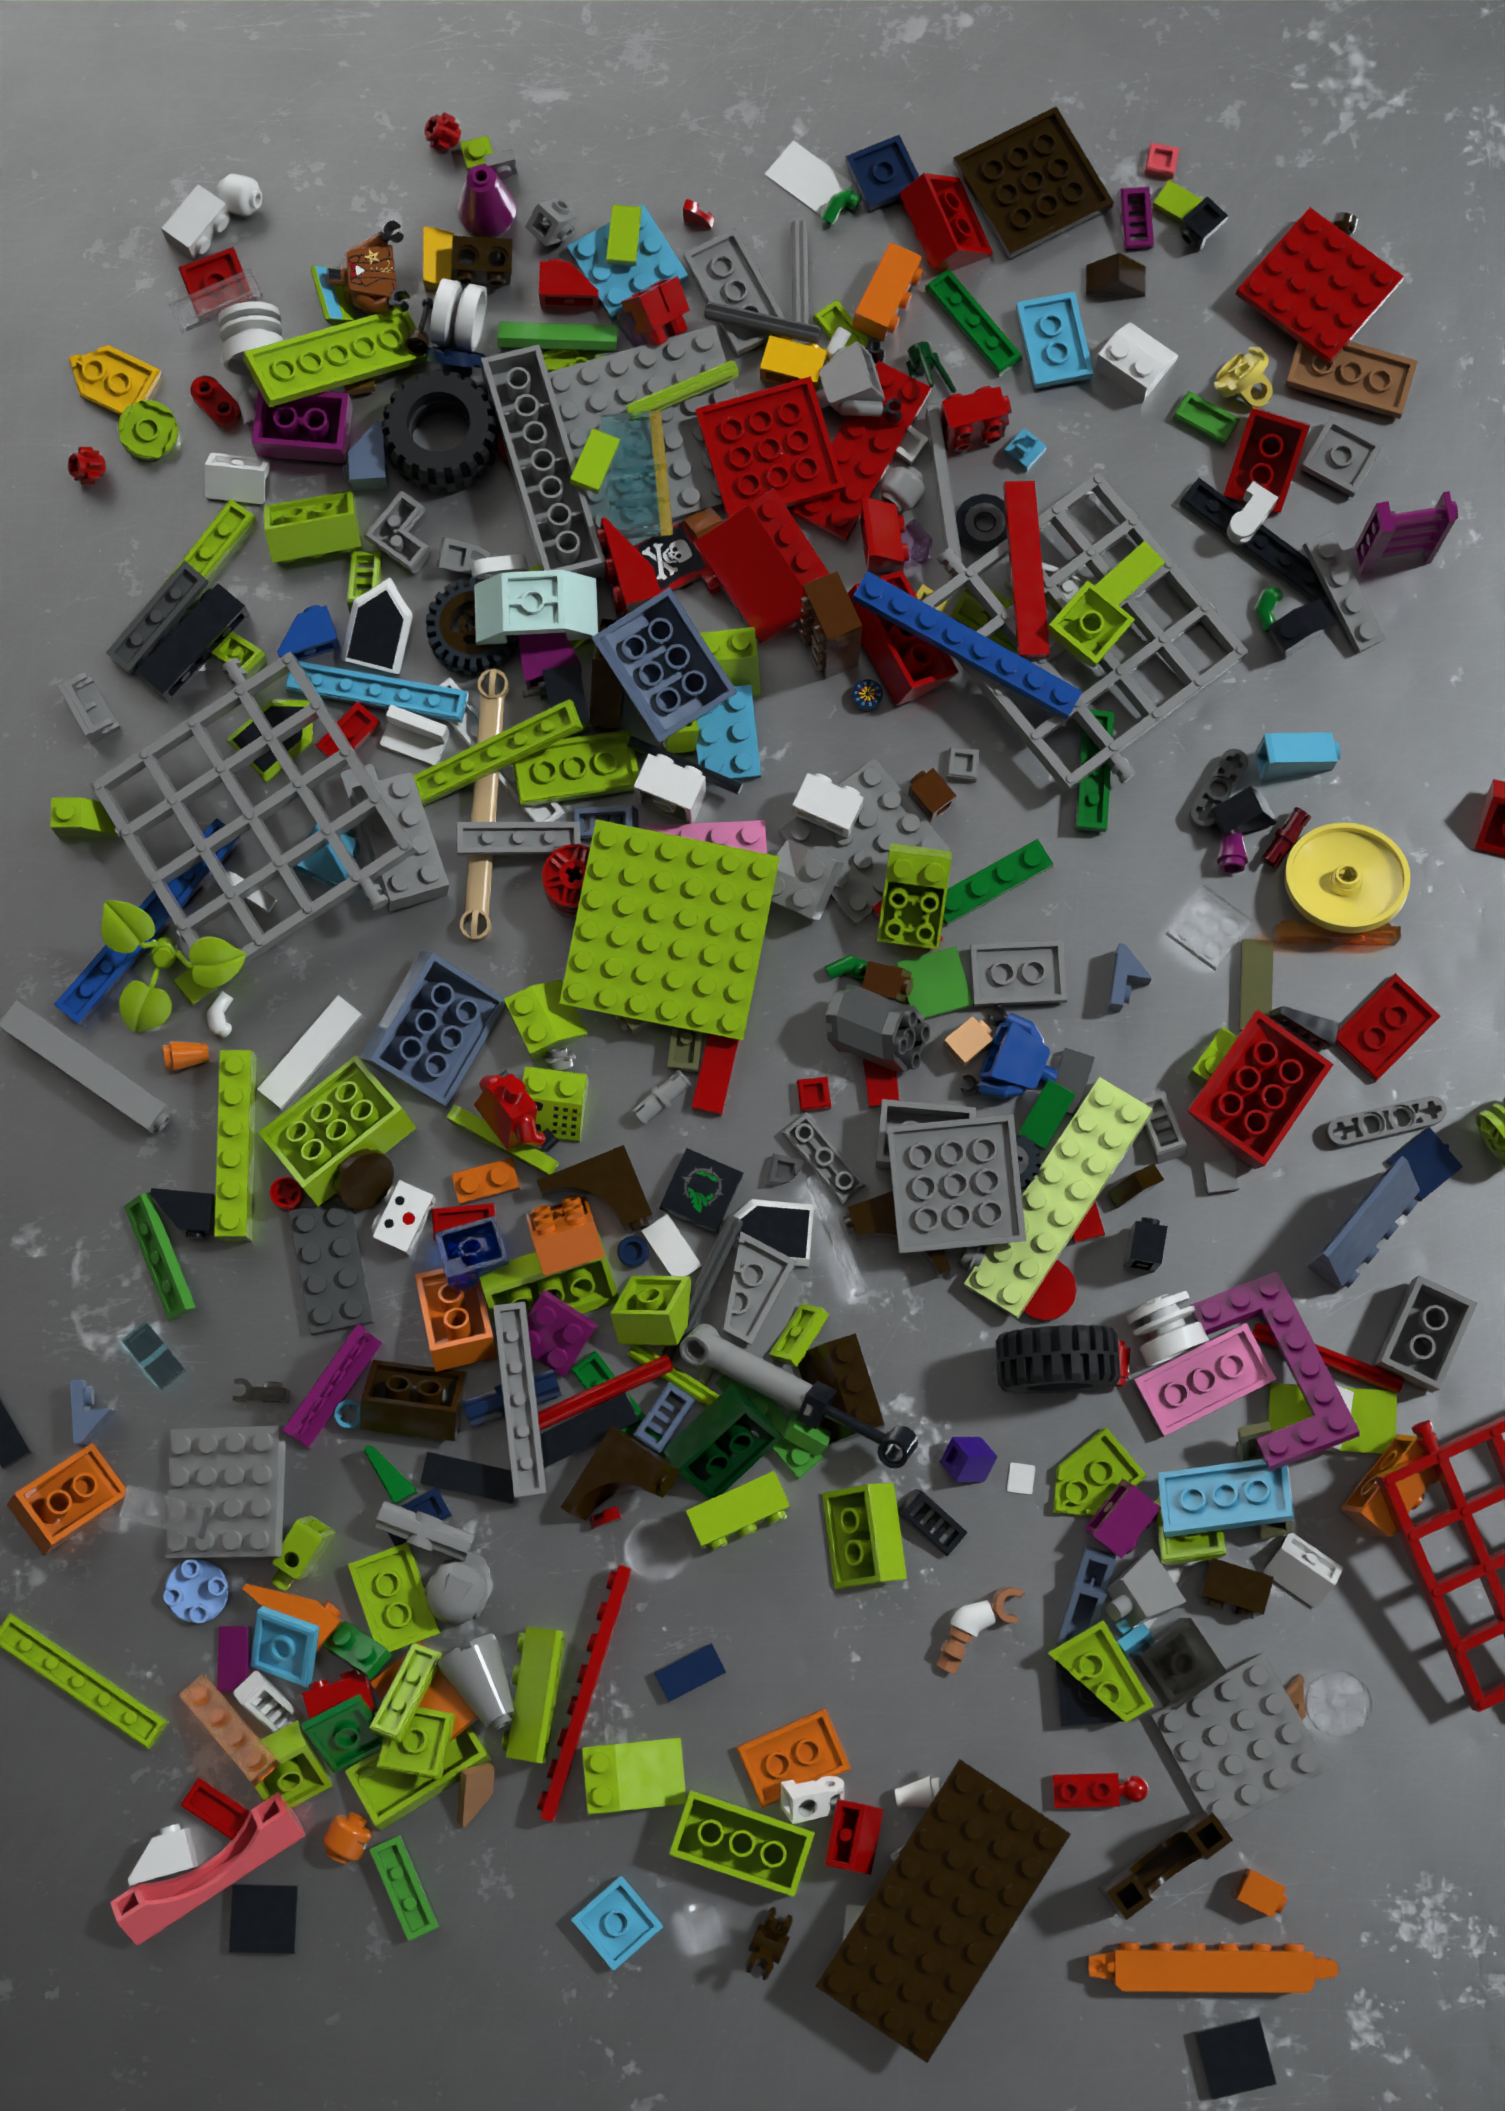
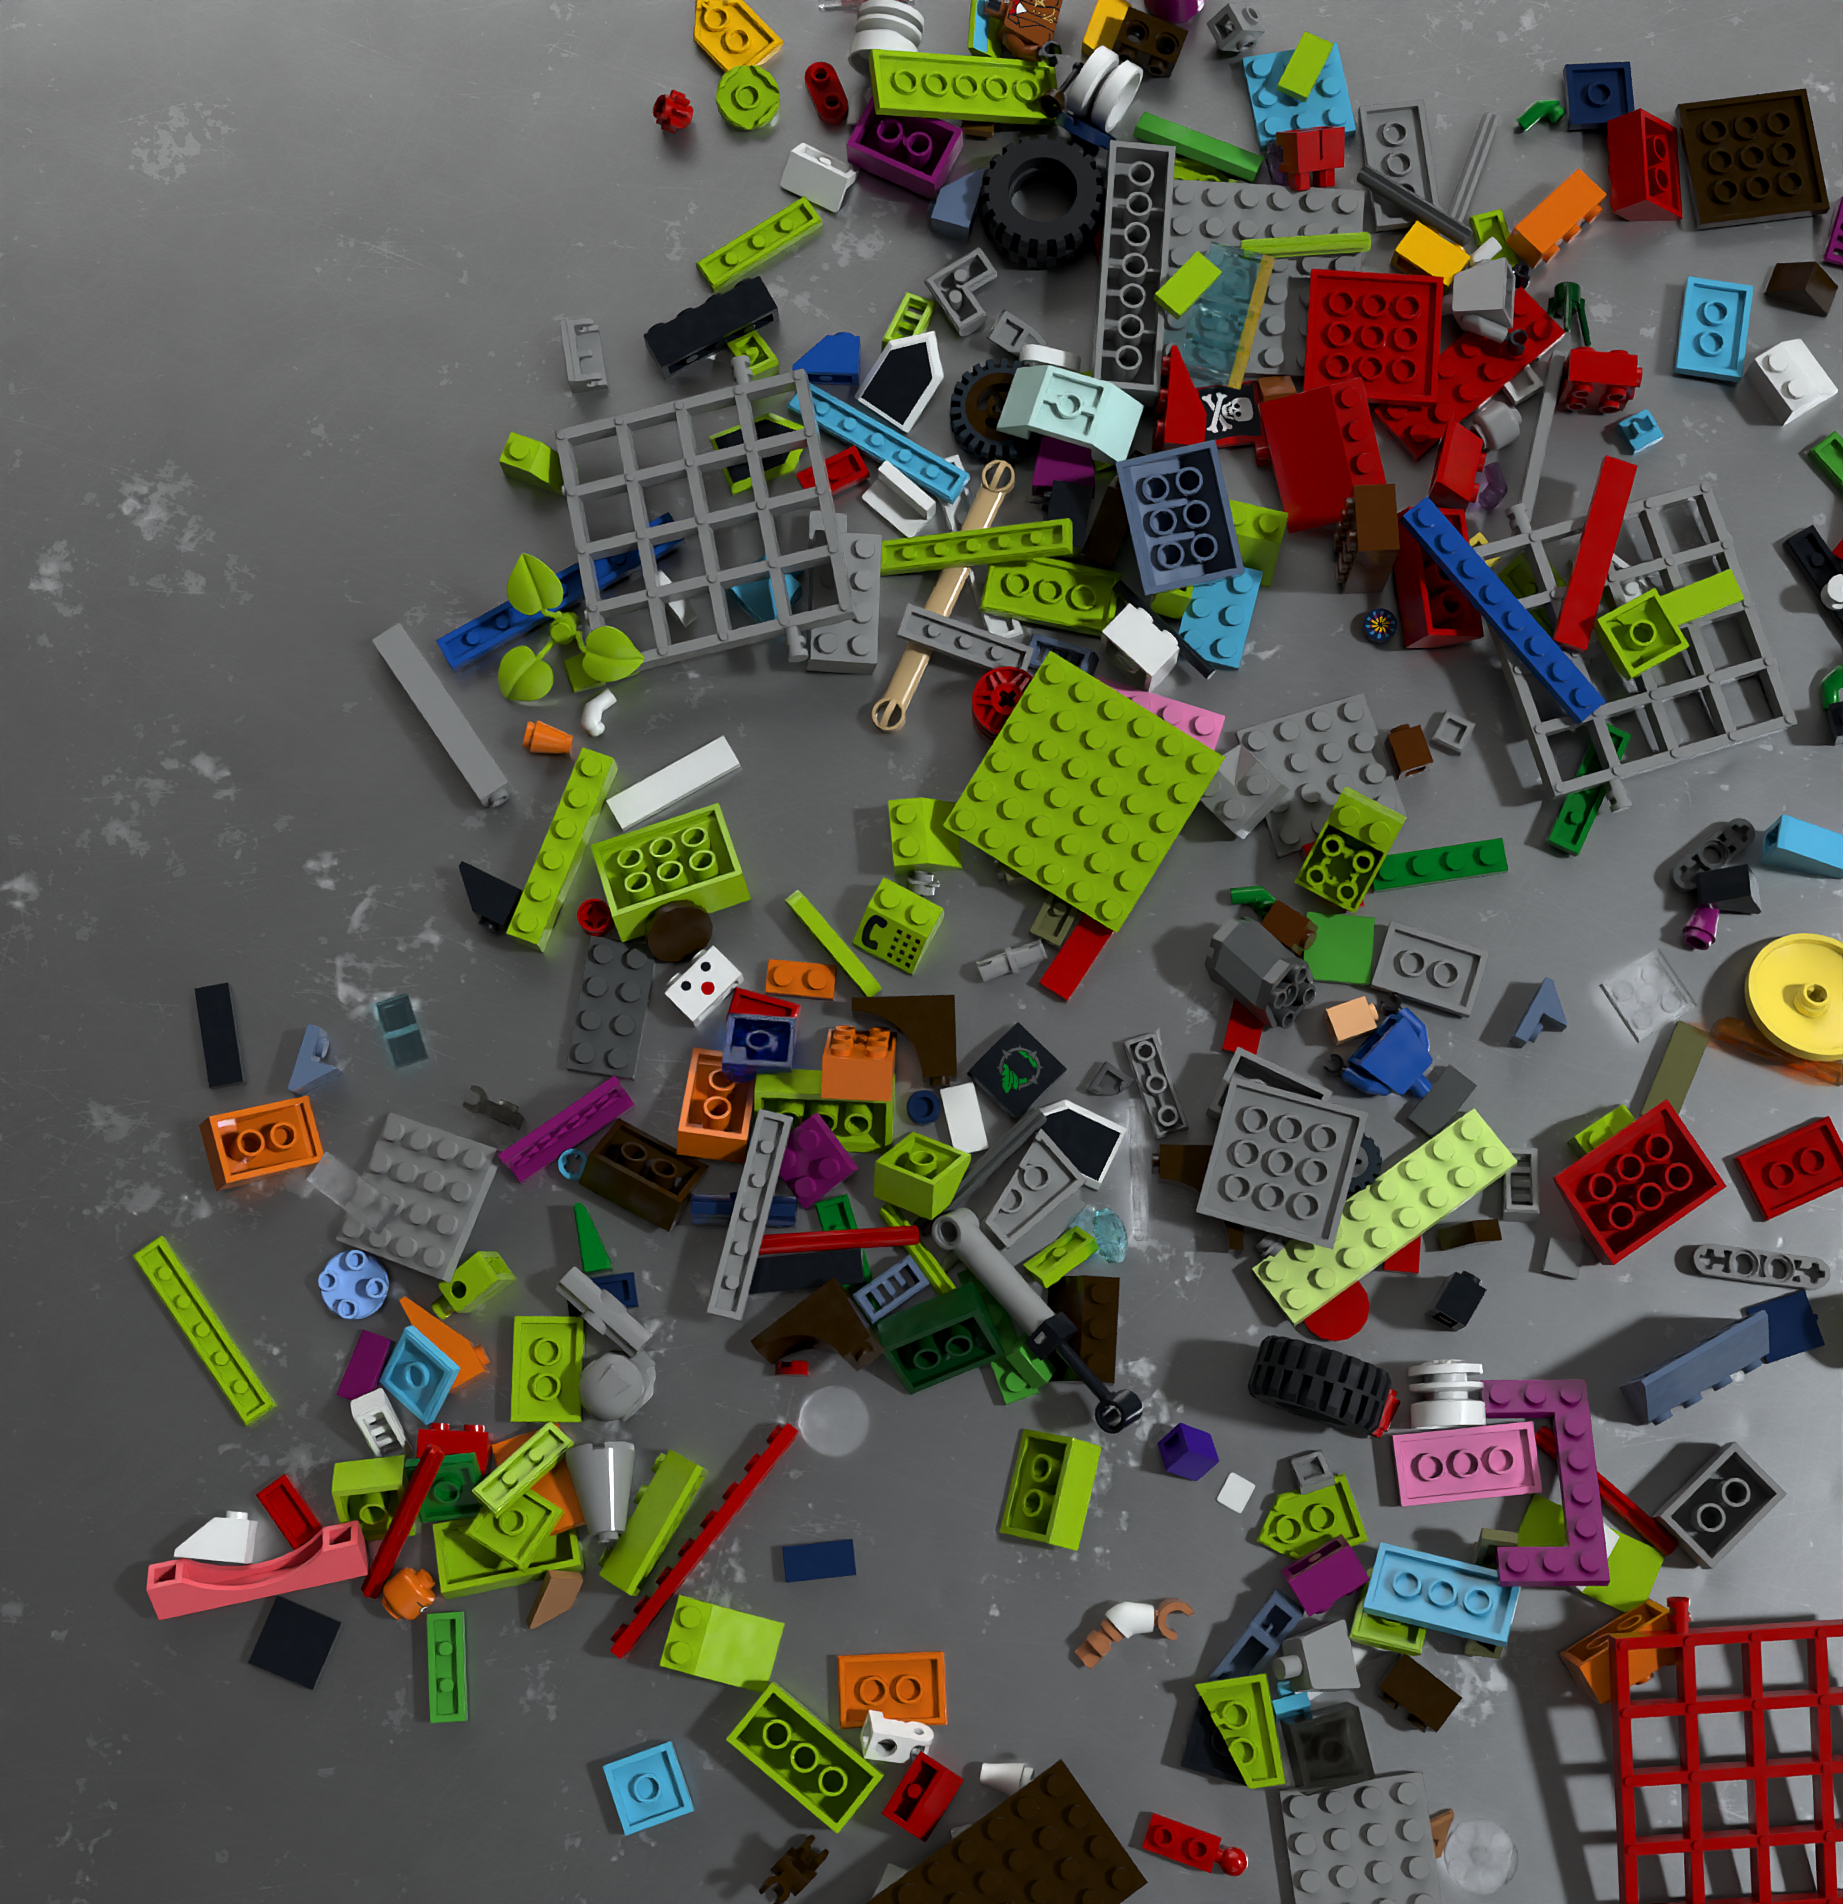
camera: 25 degrees right, 0 degrees up
dark grey plate [106,560,209,674] -> none
bright green plate [124,1192,195,1321] -> none
clear orange plate [179,1673,280,1786] -> none
lime slope [264,490,362,564] -> none
green plate [323,1620,392,1680] -> none
sand blue slope [359,951,505,1107] -> none
black tile [420,1452,515,1505] -> none
red torso [474,1069,560,1152] -> none
red slope [539,259,600,308] -> none
red tile [683,199,714,229] -> none
clear brick [684,1900,727,1955] -> none
lime brick [685,1471,790,1552] -> none
white sticker [765,140,853,216] -> none
white brick [792,773,864,838] -> none
red tile [797,1076,831,1112] -> none
black slope [898,1489,968,1557] -> none
green tile [925,268,1023,377] -> none
black tile [956,494,1007,554] -> none
green tile [1018,1079,1076,1149] -> none
dark red pin [1261,807,1311,869] -> none
white panel [1263,1533,1344,1608] -> none
black slope [1269,1006,1339,1050] -> none
none -> red axle [361,1444,445,1599]
none -> clear light blue gear [1092,1208,1128,1263]
none -> light grey tile [1289,1449,1335,1495]

